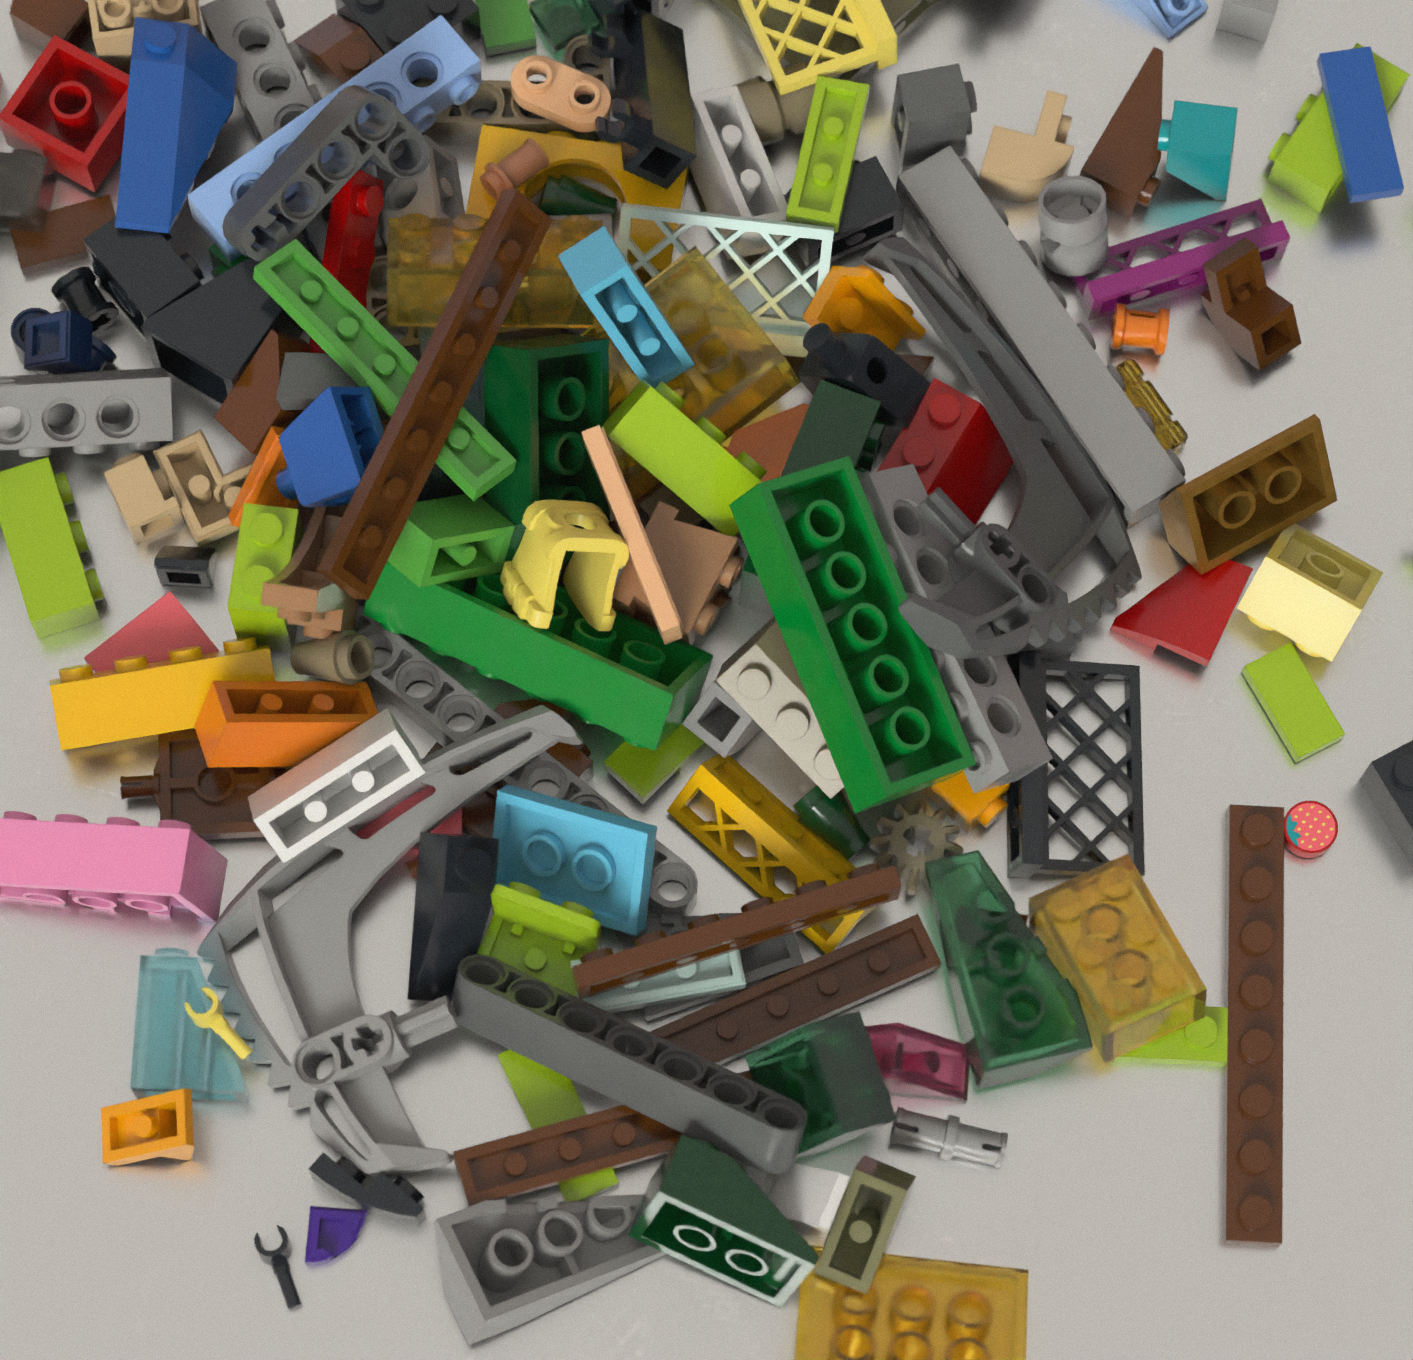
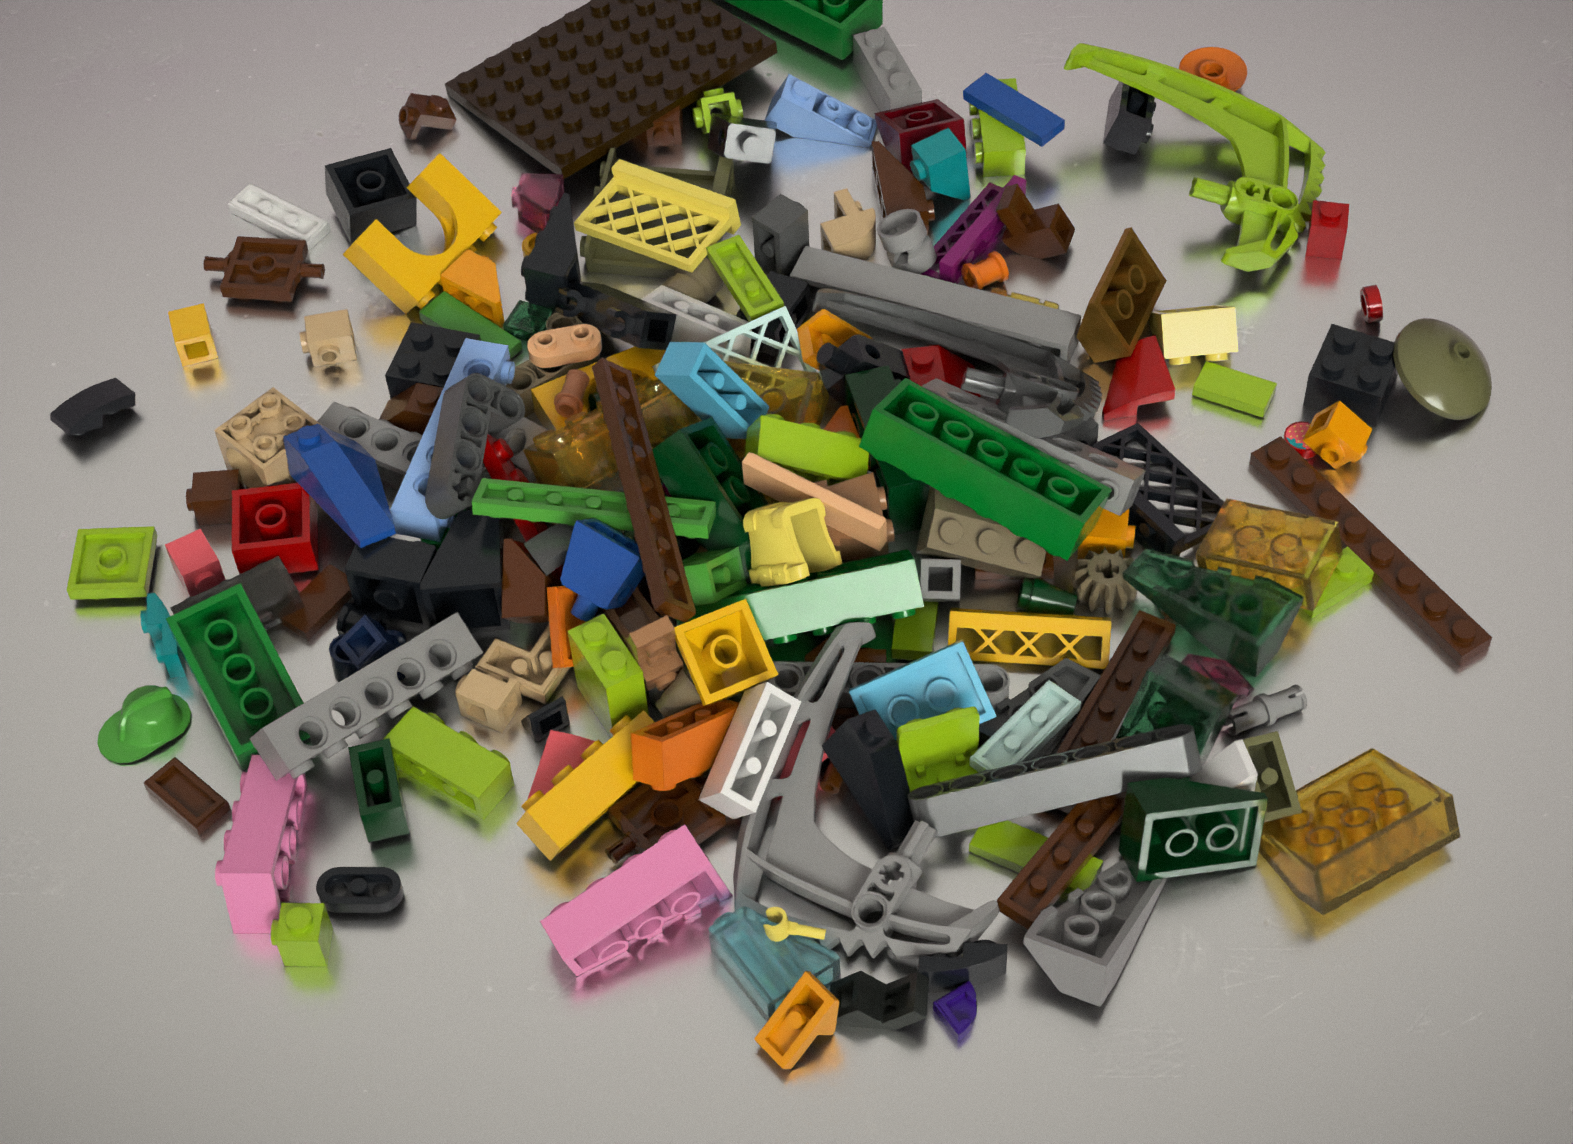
camera: 30 degrees left, 20 degrees down
black hand [254,1225,301,1309] -> none
reddish brown plate [572,863,902,999] -> none
none -> yellow slope [674,599,778,706]
none -> pearl dark grey slope [830,971,930,1030]
none -> dark red slope [874,99,967,174]
none -> light orange brick [1302,401,1373,469]

